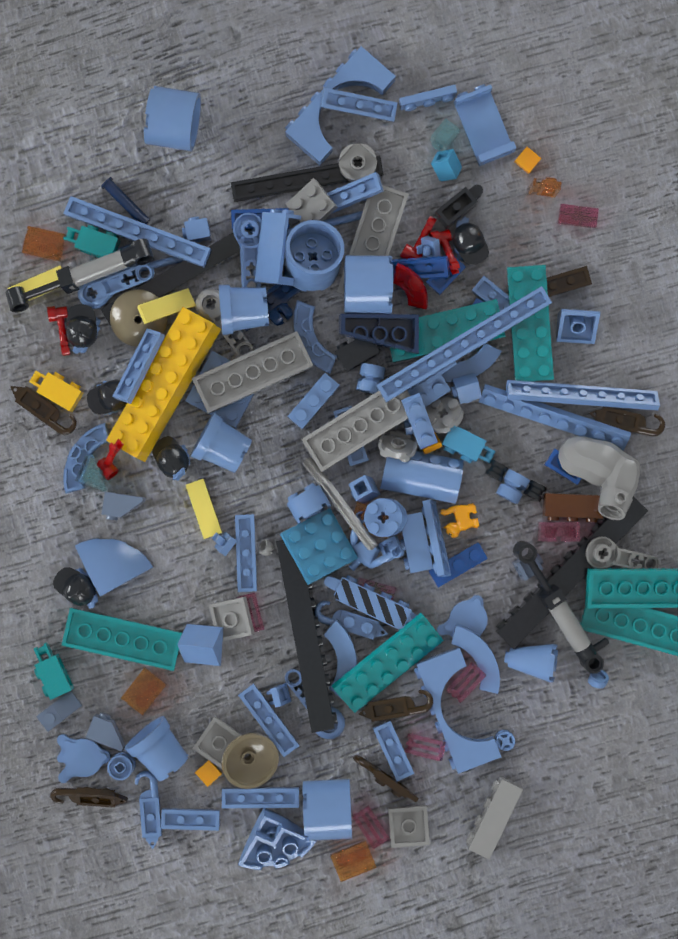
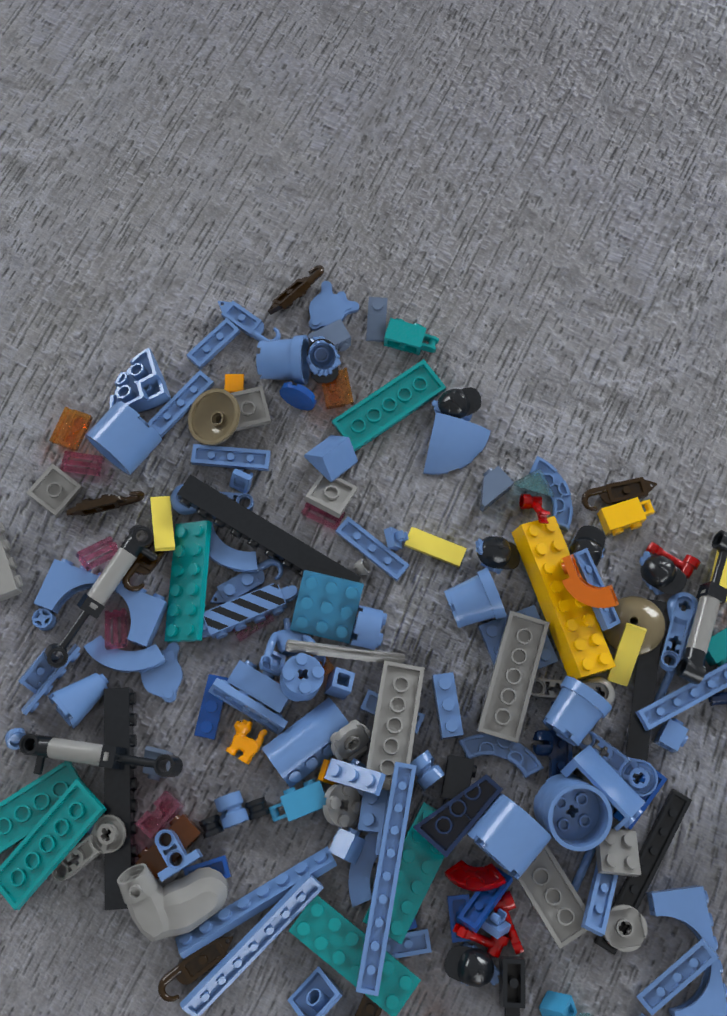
camera: 130 degrees right, 15 degrees down
medium blue wheel [107,751,136,781] -> none
medium blue plate [373,720,414,781] -> none
none -> medium blue bracket [18,644,81,715]
none -> piece [44,525,158,668]
none -> light yellow tile [150,496,175,552]
none -> medium blue tile [155,829,203,882]
none -> blue tile [279,382,317,411]
none -> medium blue hair [306,336,341,384]
none -> orange arch [561,554,619,608]

